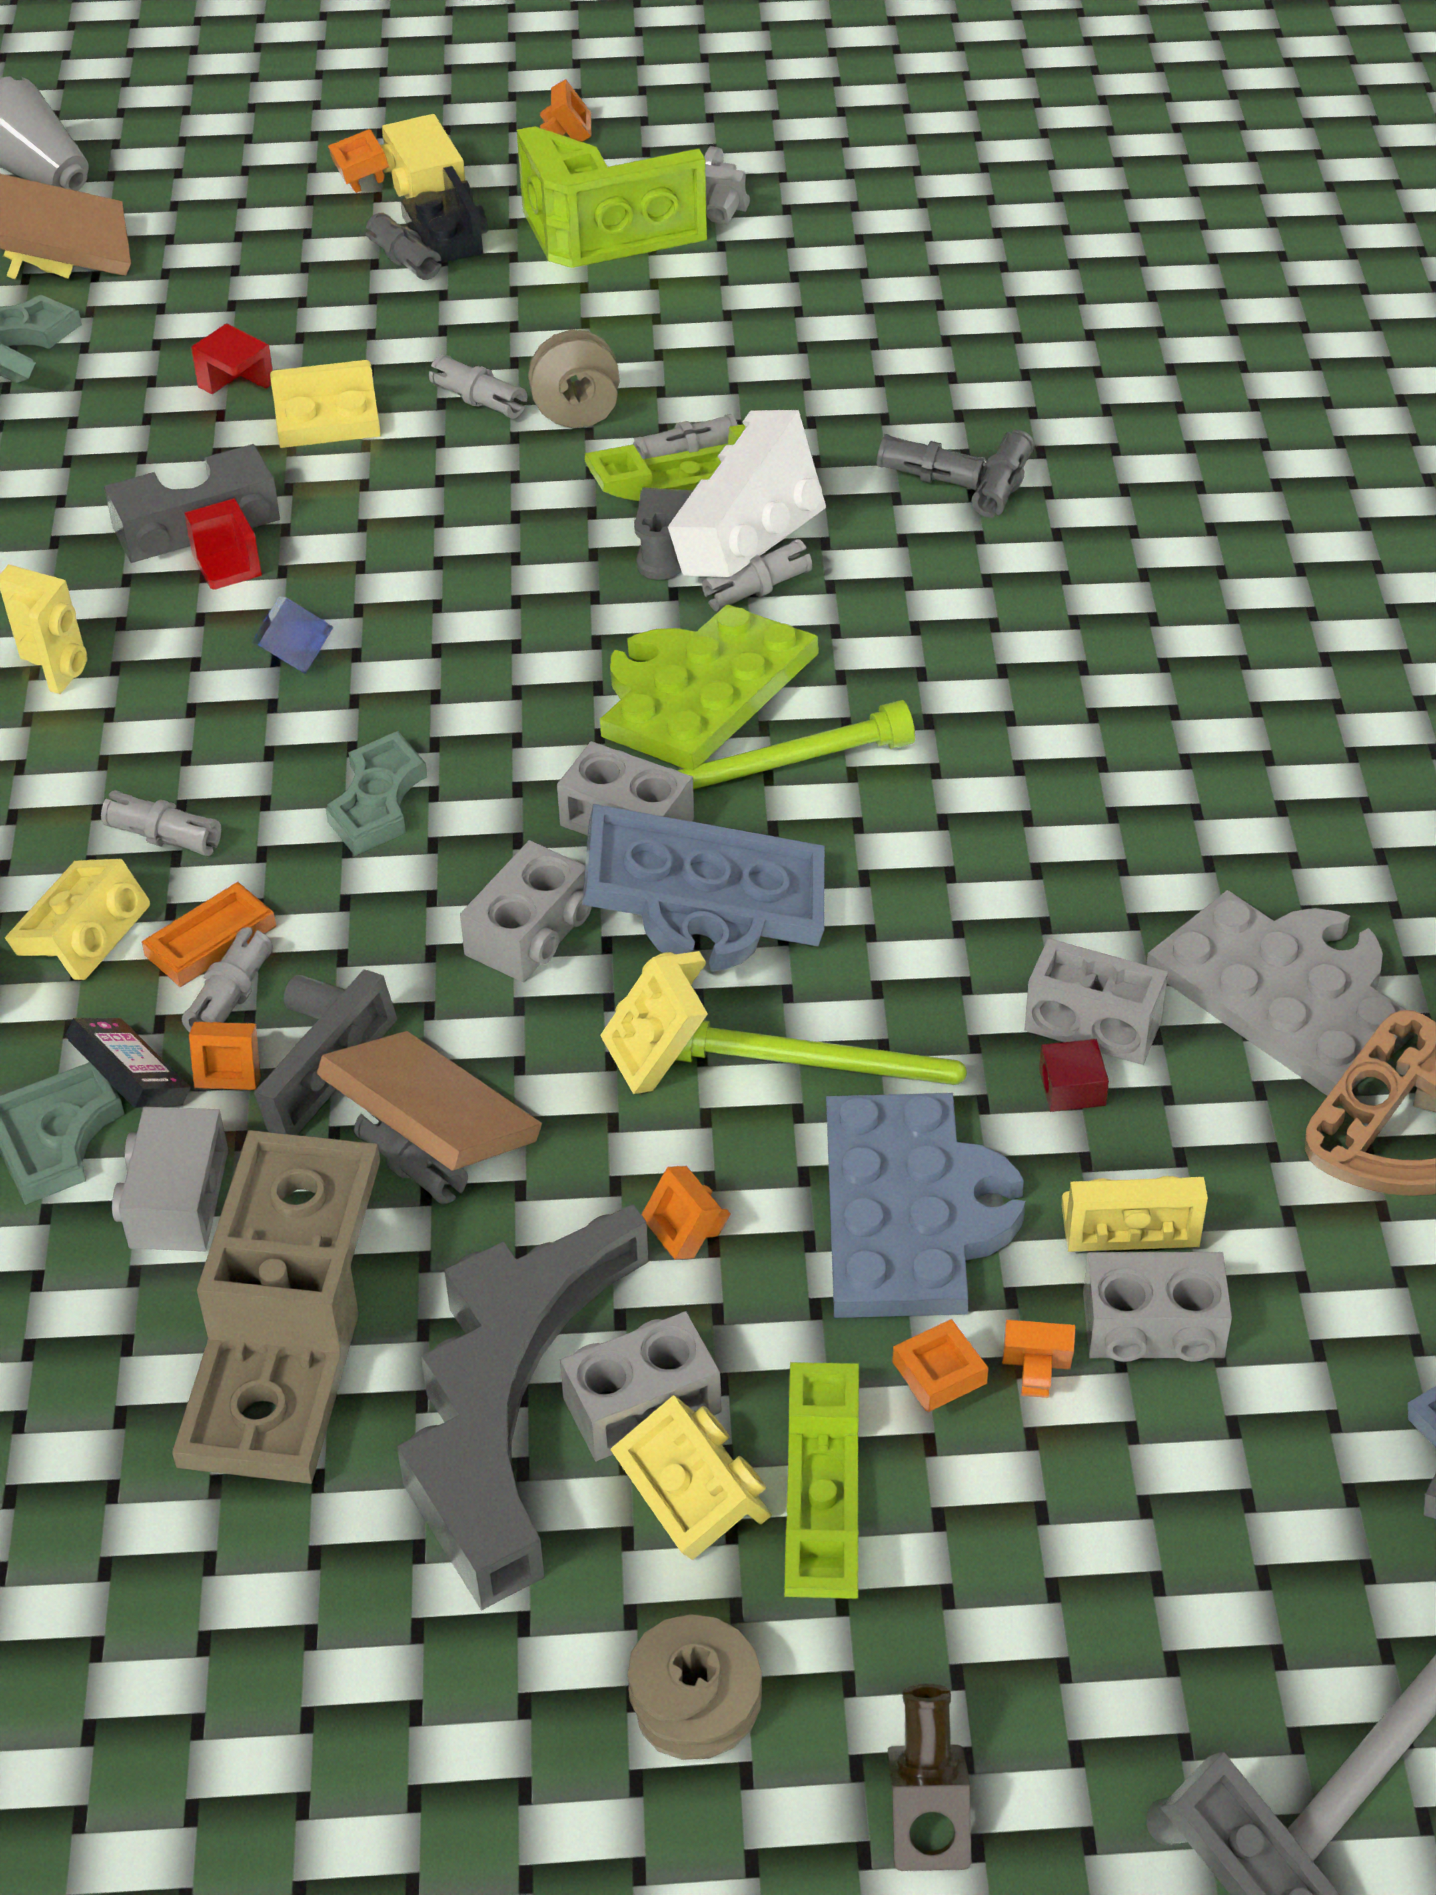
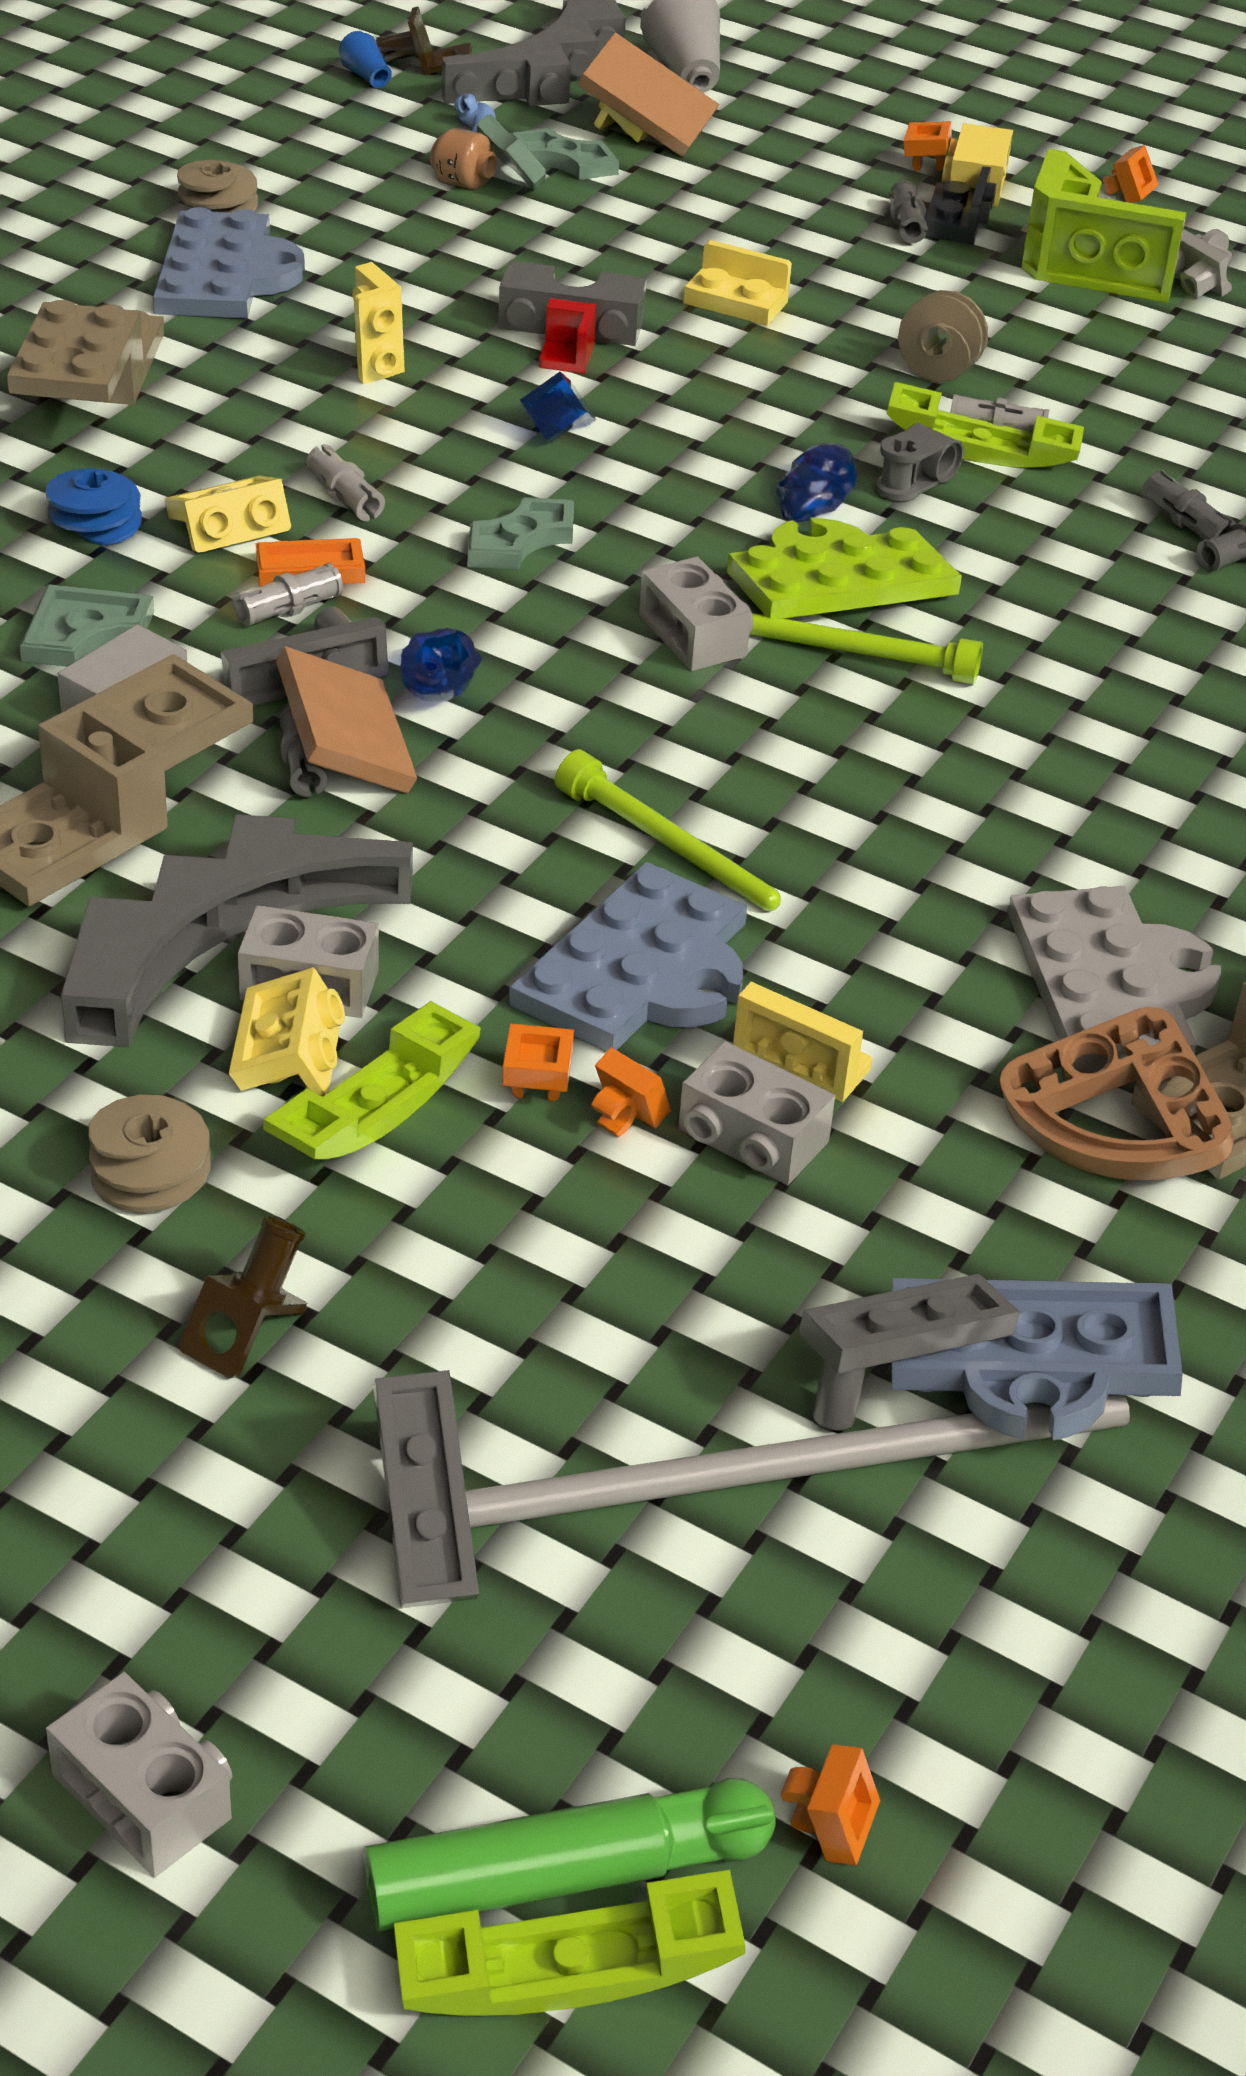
camera: 30 degrees right, 5 degrees down
tile [65,1018,191,1108] -> none
orange tile [189,1022,261,1090] -> none
red panel [191,323,273,394] -> none
light grey pin [429,354,527,419] -> none
light grey brick [460,840,592,983] -> none
sand blue plate [582,804,825,971] -> none
light yellow bracket [600,951,708,1094] -> none
orange tile [641,1166,731,1260] -> none
white wedge [668,410,826,577] -> none
light grey pin [702,539,812,612] -> none
light grey brick [1024,938,1168,1065] -> none
dark red piece [1039,1039,1109,1112] -> none
none -> clear blue arm [400,628,483,703]
none -> clear blue arm [776,443,857,522]

